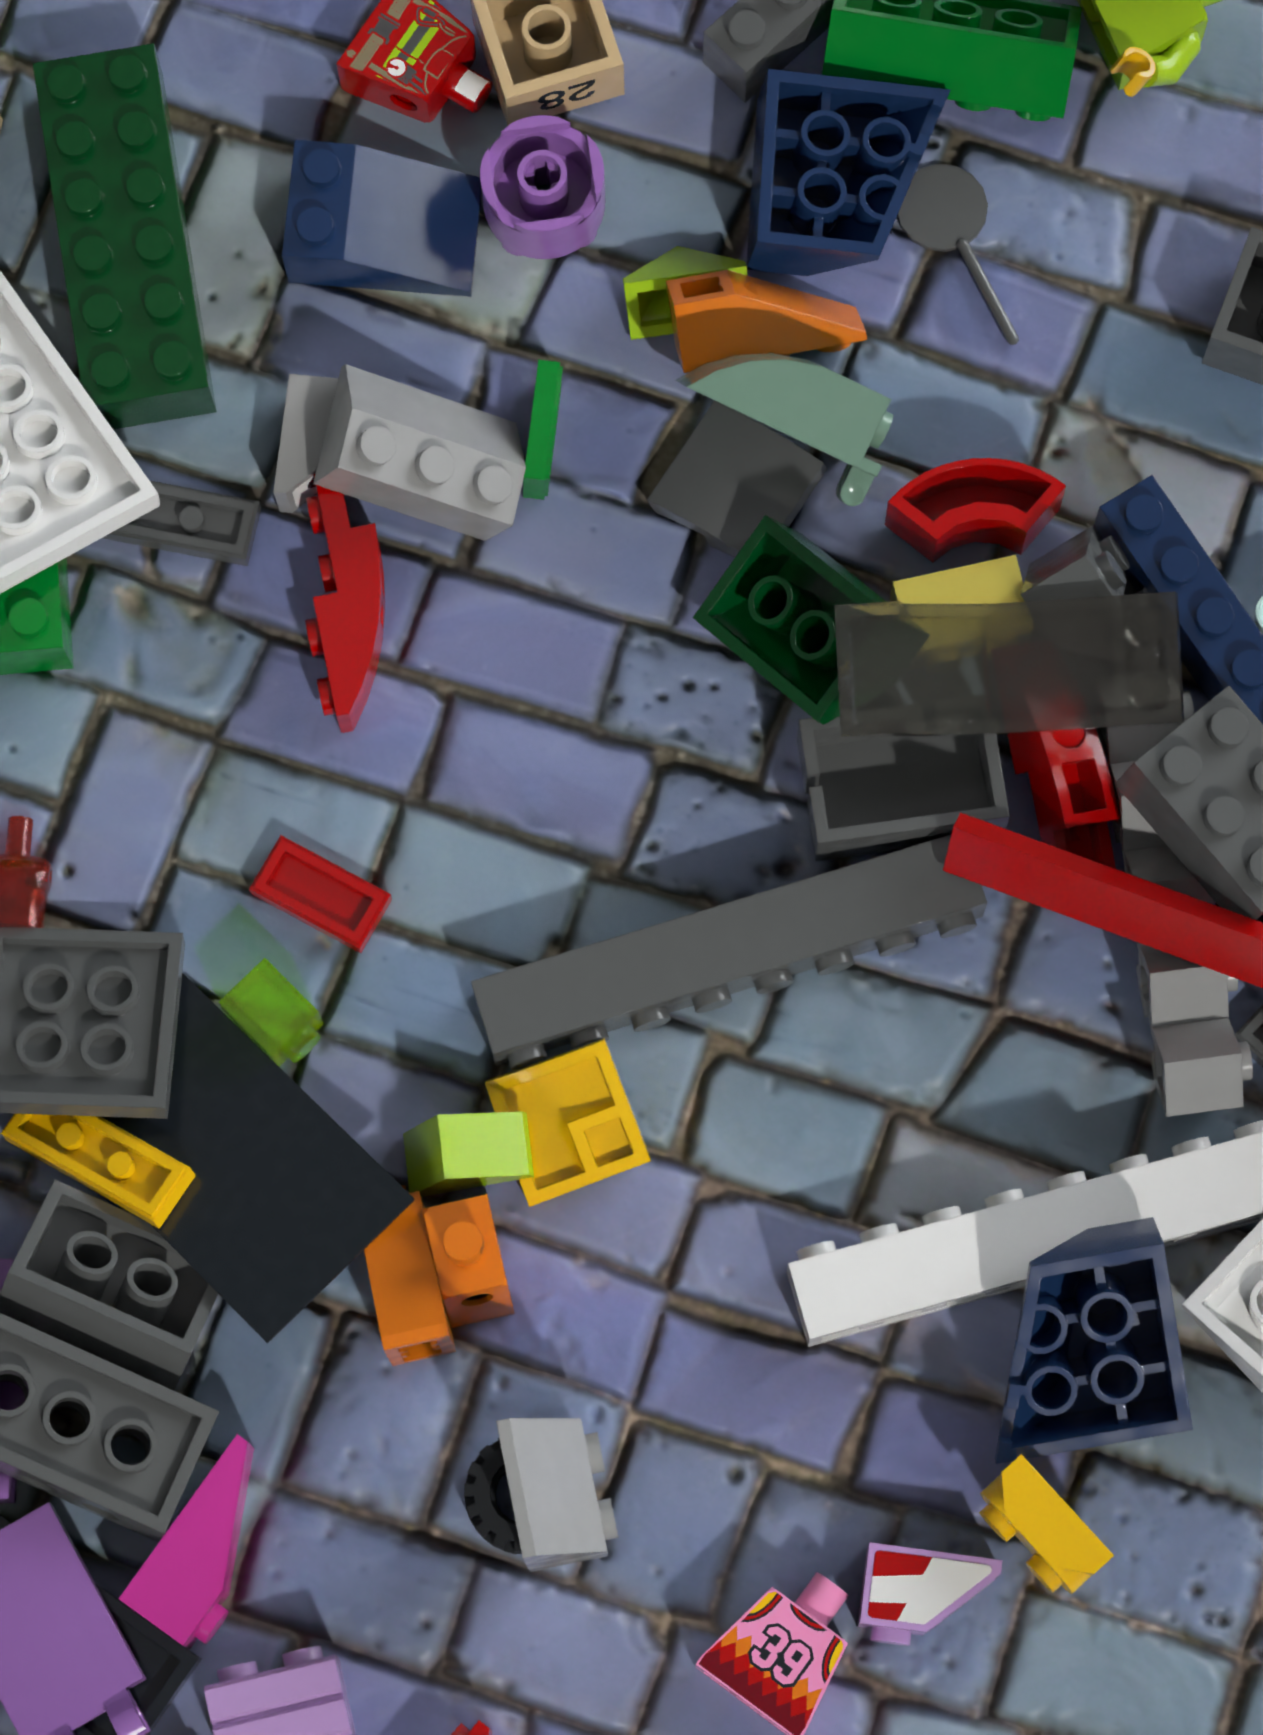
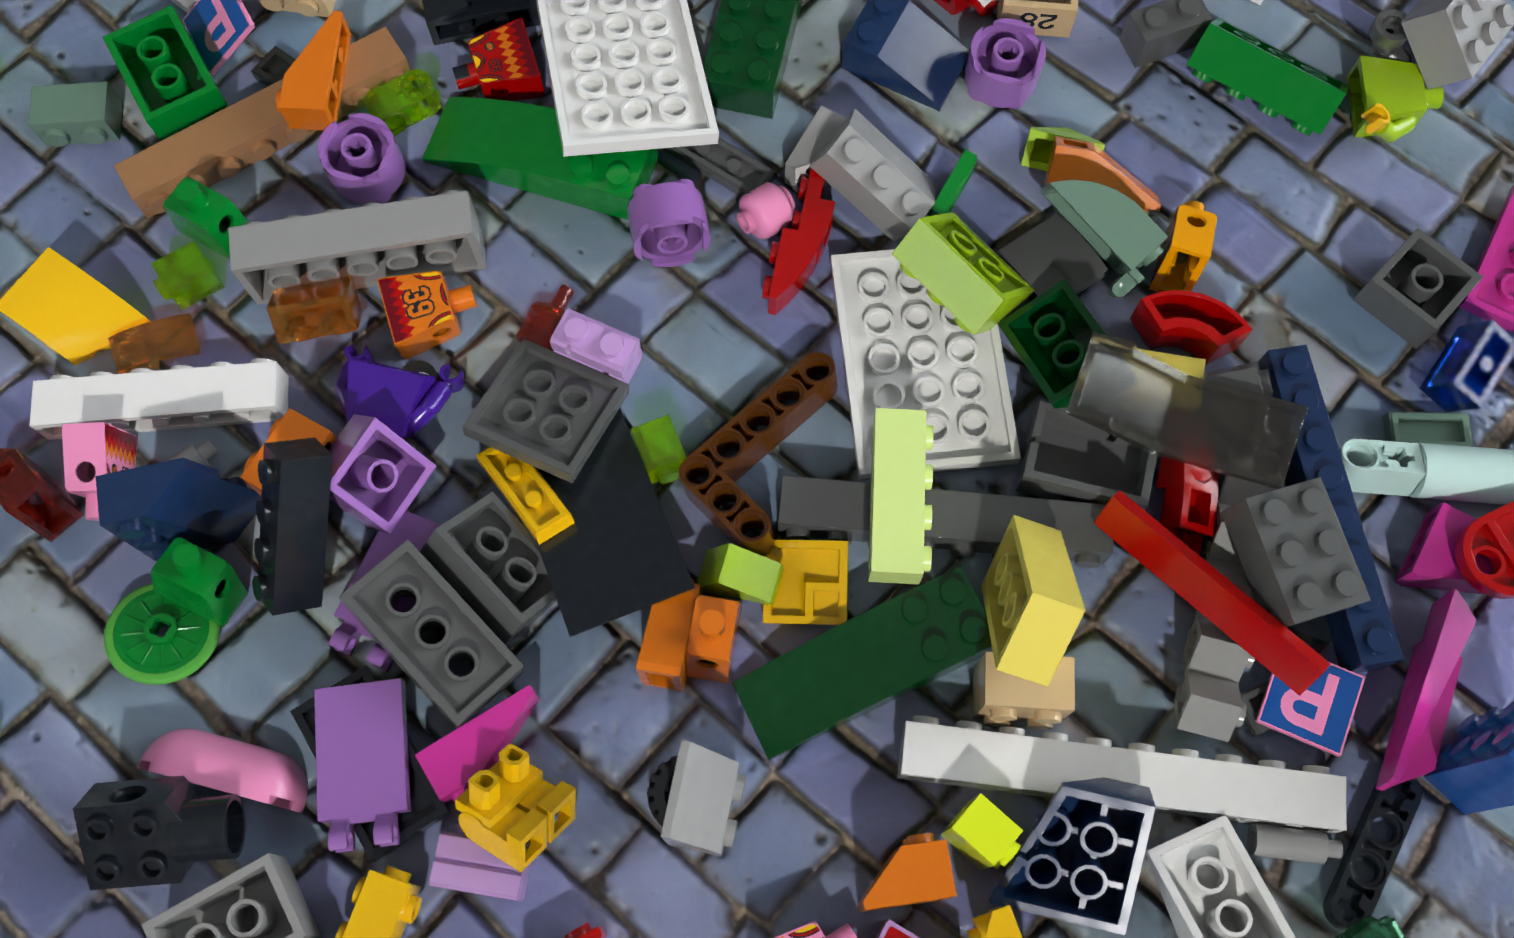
camera: 20 degrees right, 5 degrees down
red tile [249,835,392,953] -> none
dark blue wedge [746,69,950,276] -> none
dark grey piece [897,164,1019,345] -> none
none -> yellow hips [455,744,576,873]
none -> lavender brick [550,308,643,384]
none -> medium lavender brick [627,179,711,267]
none -> reddish brown beam [678,352,838,556]
none -> dark green slope [732,566,993,761]
none -> bright pink head [737,182,796,240]
none -> white plate [830,249,1021,479]
none -> orange slope [857,833,957,912]
none -> yellowish green brick [868,408,934,585]
none -> lime slope [892,212,1035,336]
none -> neon yellow brick [940,793,1023,871]
none -> tan brick [972,652,1075,730]
none -> light yellow brick [981,515,1086,687]
none -> light orange torso [1149,201,1217,292]

